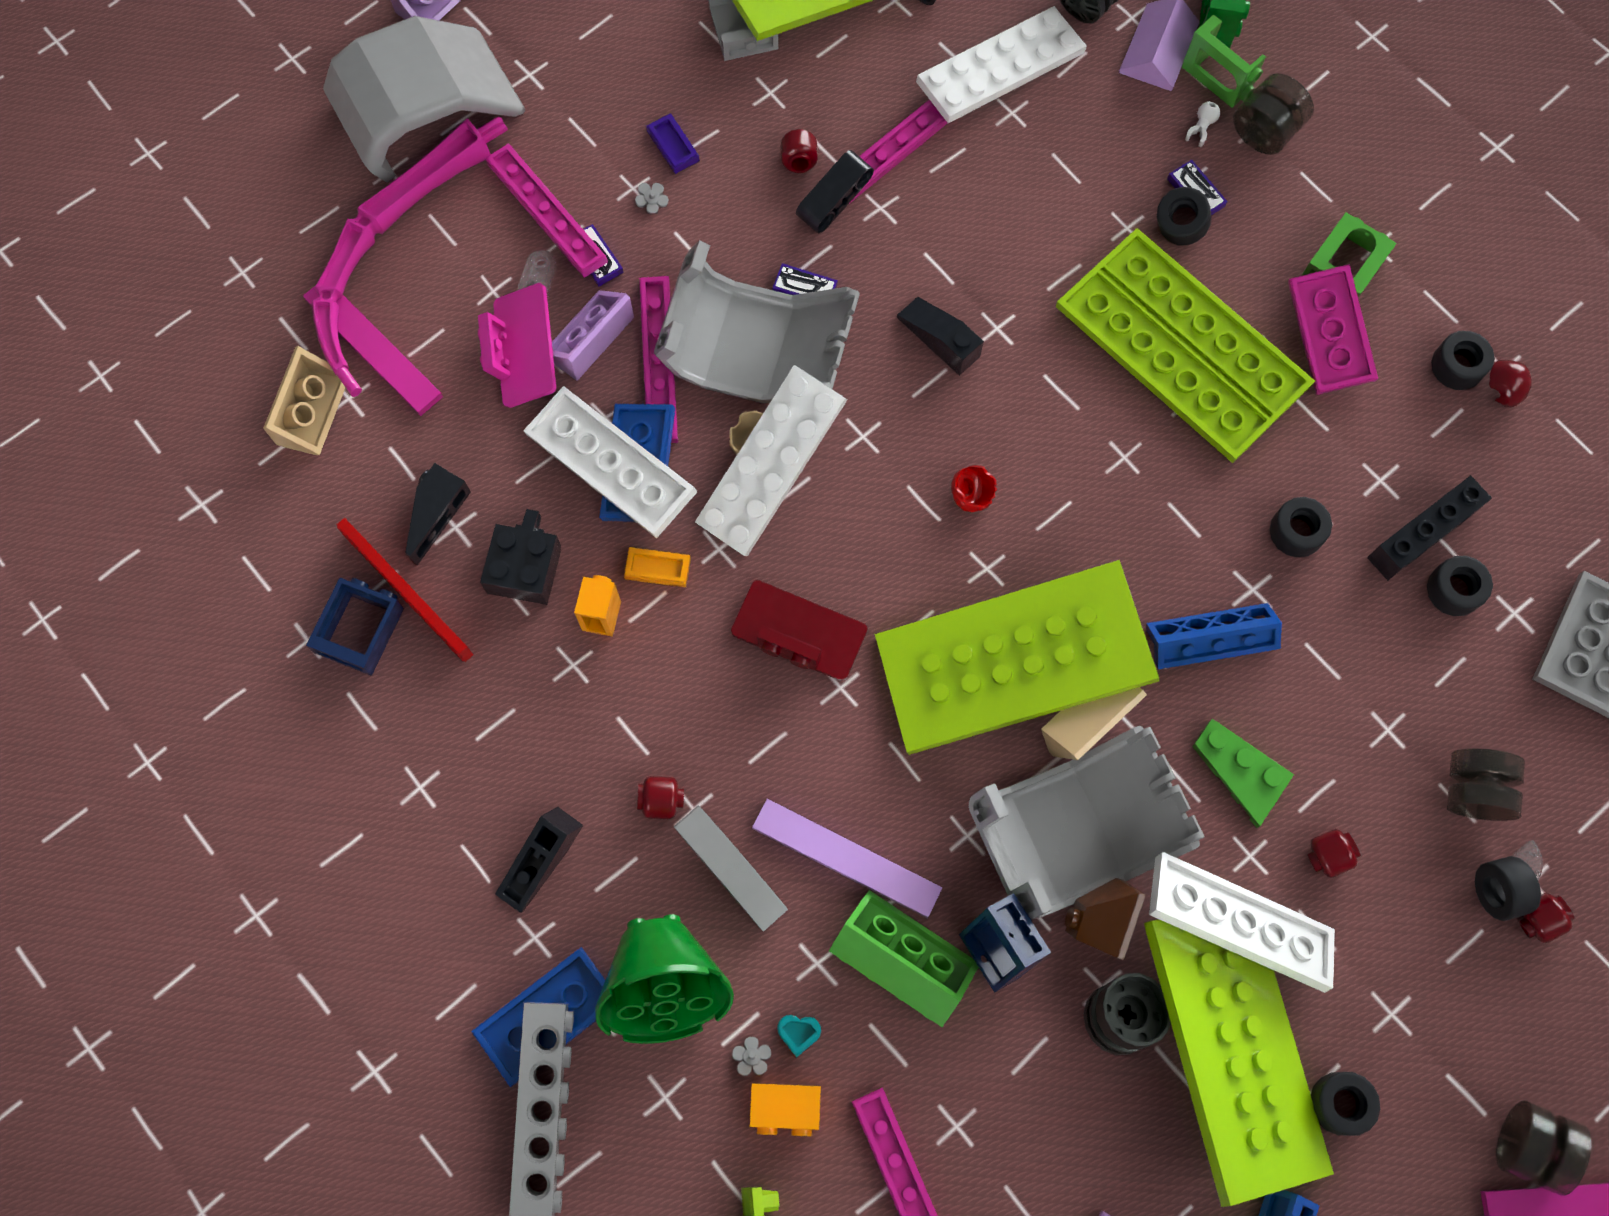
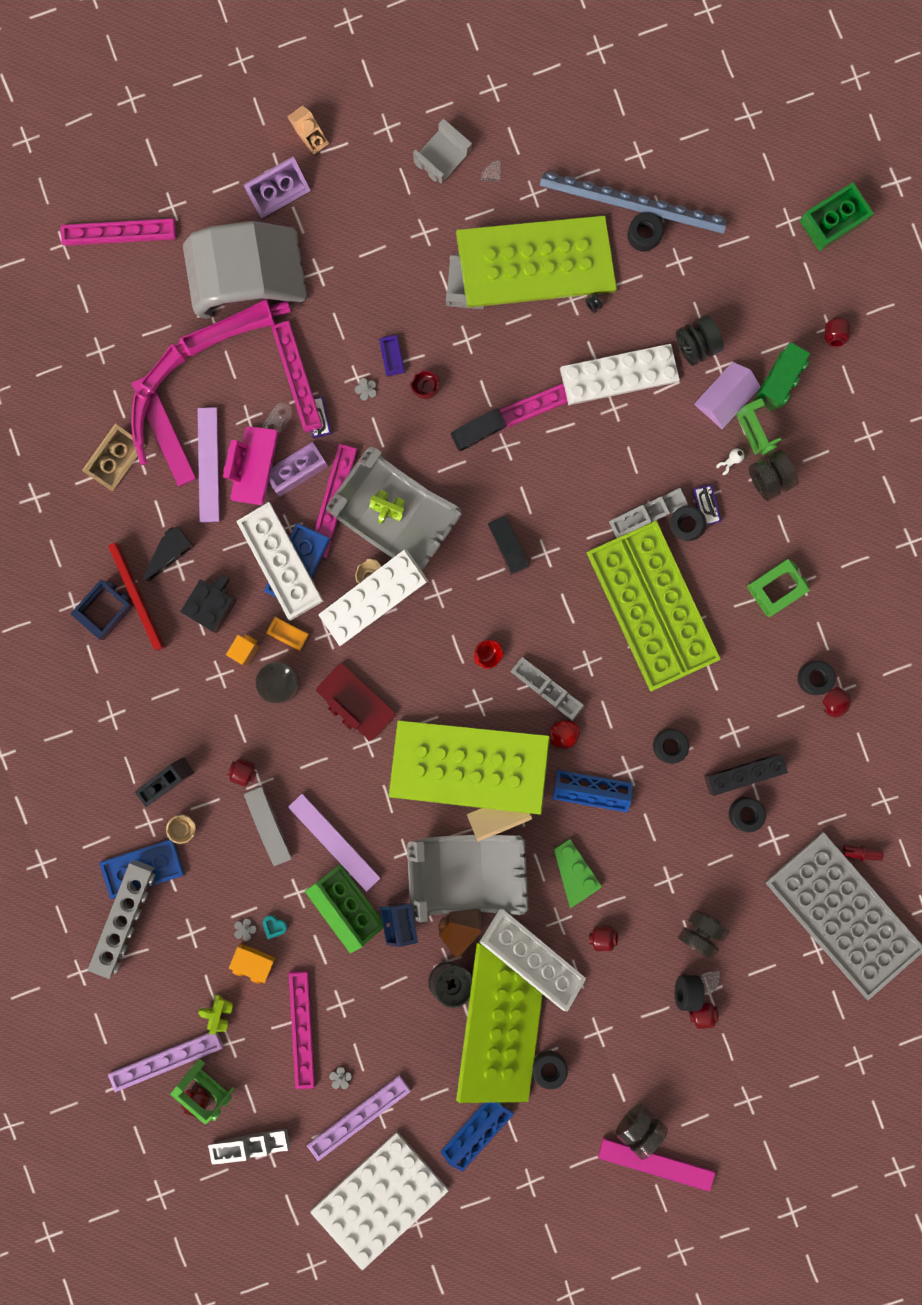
camera: 20 degrees right, 15 degrees up
green cone [595,914,734,1044] -> none
tile [772,263,838,295] -> none
dark red head [780,129,818,173] -> none
dark pink tile [1288,264,1378,395] -> none
none -> dark pink tile [61,218,176,246]
none -> tan hair [166,814,196,844]
none -> lavender tile [198,408,220,523]
none -> clear smoke wheel [256,662,301,703]
none -> lime hips [369,490,405,524]
none -> dark red hair [410,370,440,400]
none -> light grey slope [510,657,585,721]
none -> red hair [549,720,580,749]
none -> light grey slope [609,488,689,538]

